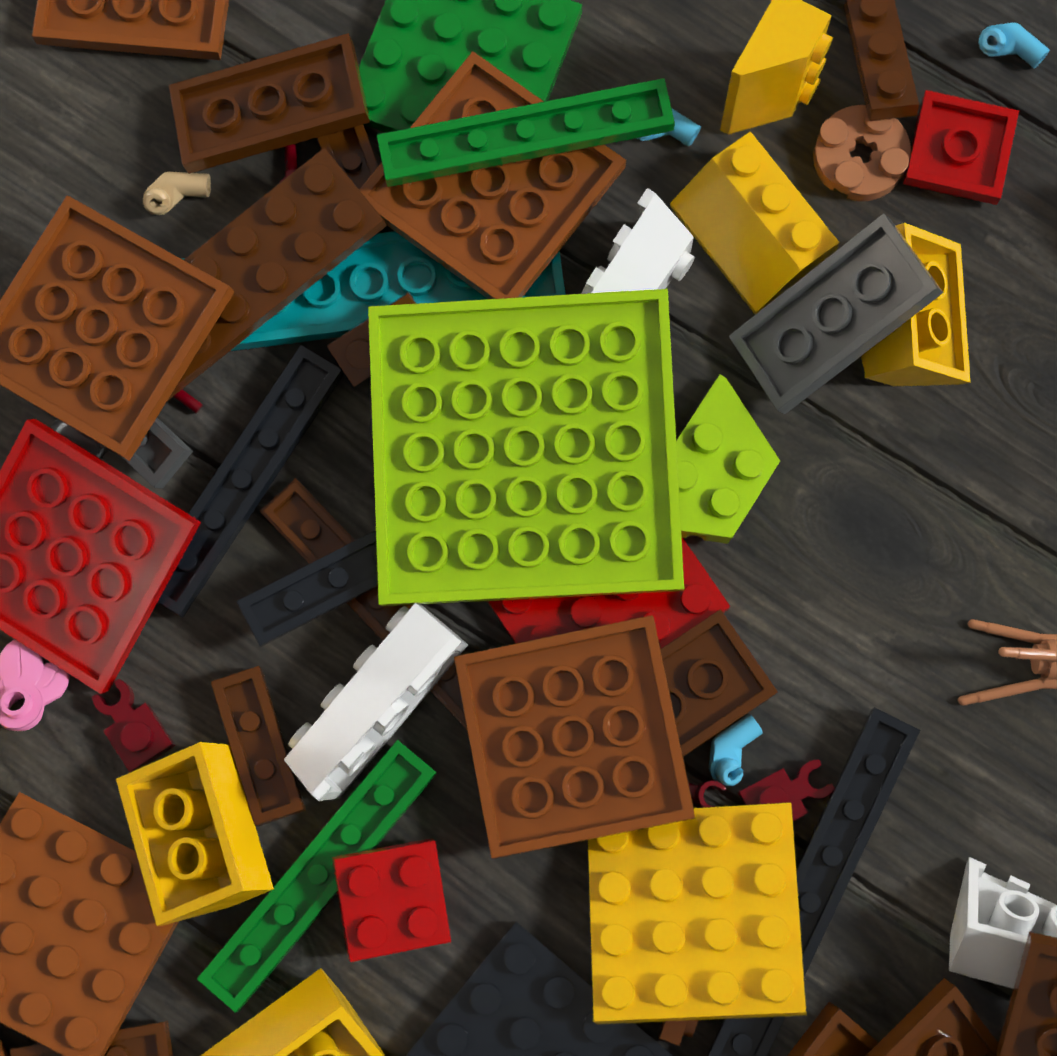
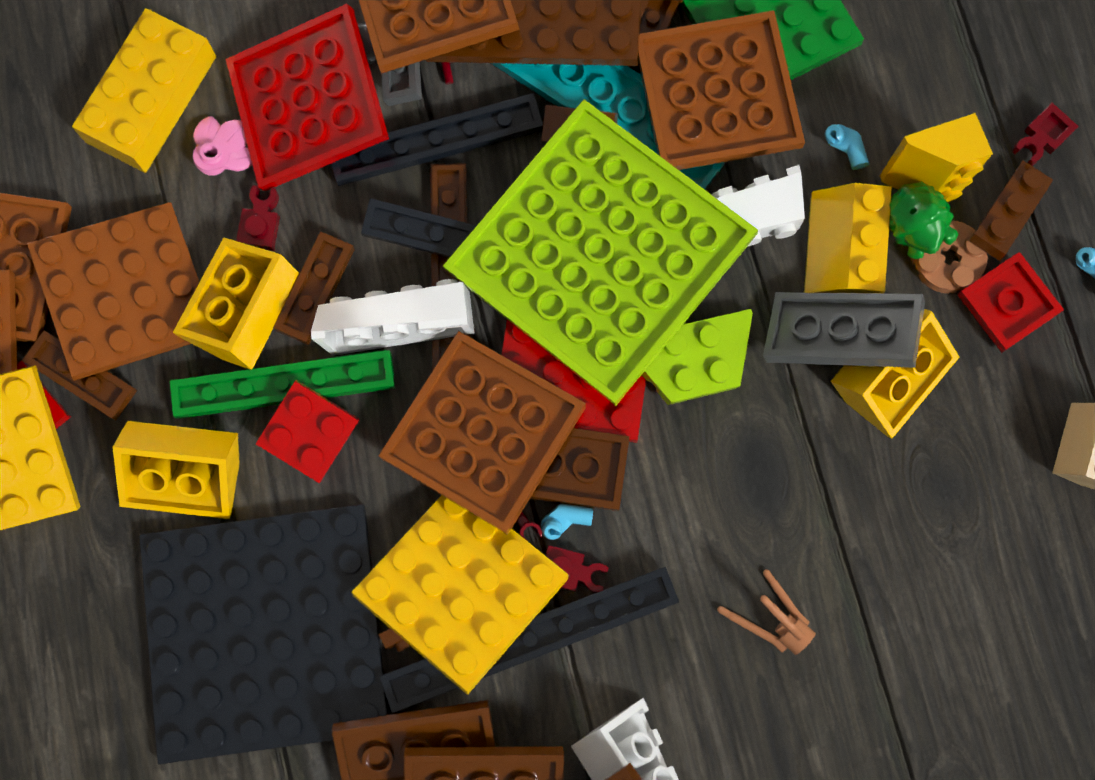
camera: 40 degrees right, 0 degrees up
green plate [377,78,675,187] -> none
none -> green animal [889,181,958,259]

